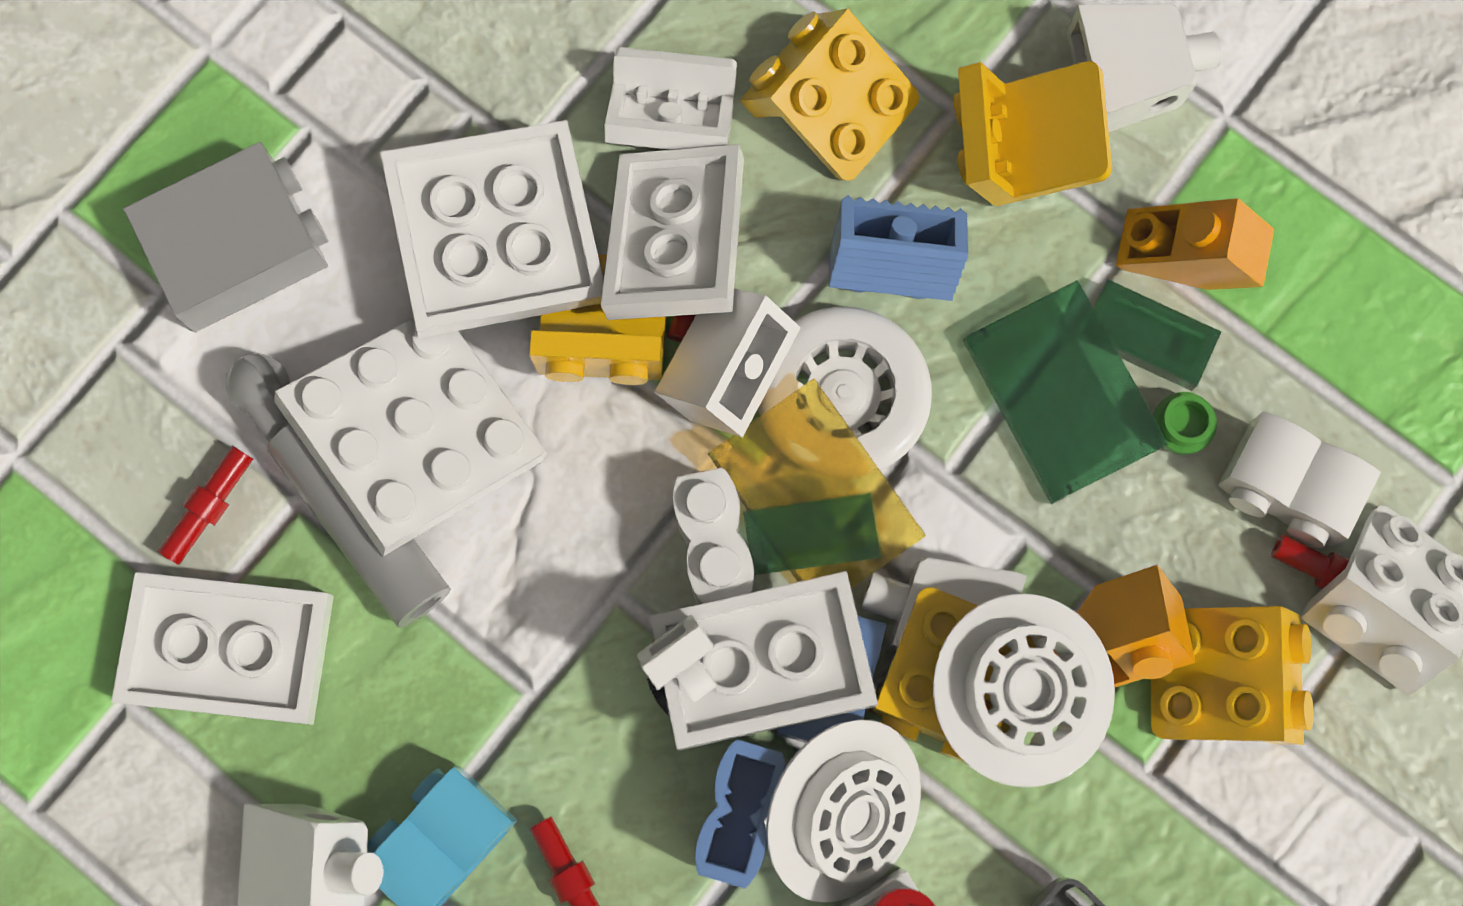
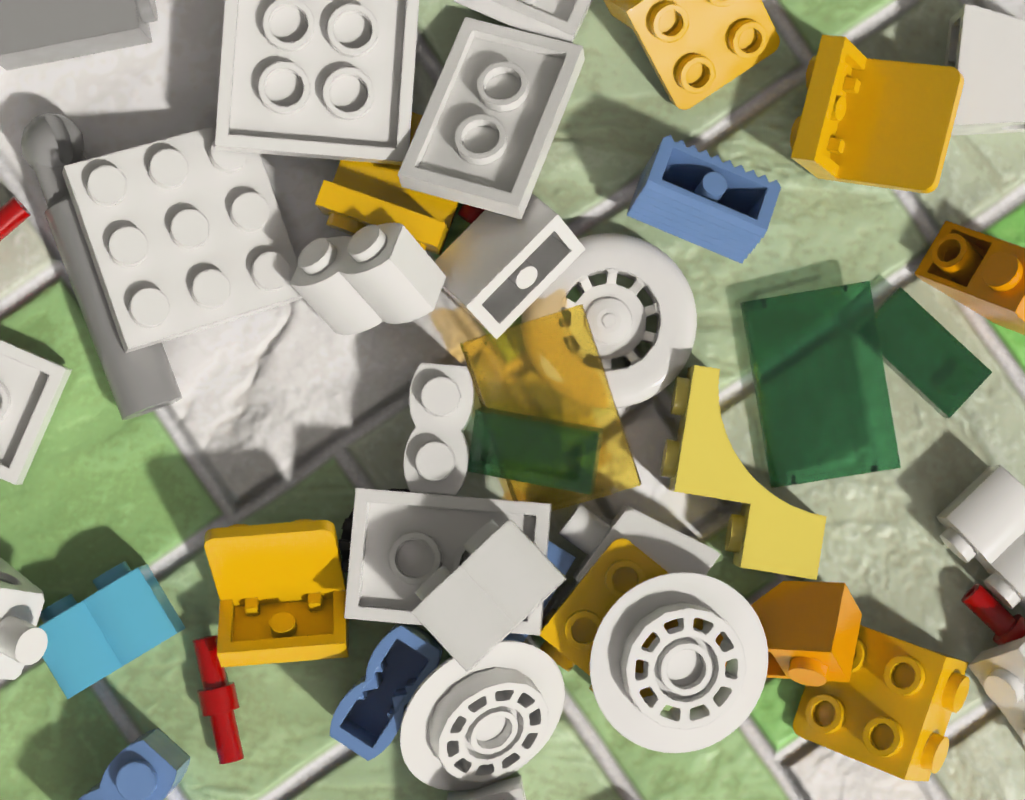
camera: 15 degrees right, 10 degrees up
white tile [637,614,717,702] -> none
bright green plate [1152,392,1217,455] -> none
none -> yellow bracket [204,519,349,667]
none -> white brick [290,223,446,335]
none -> white brick [411,519,567,672]
none -> light yellow arch [661,365,827,580]

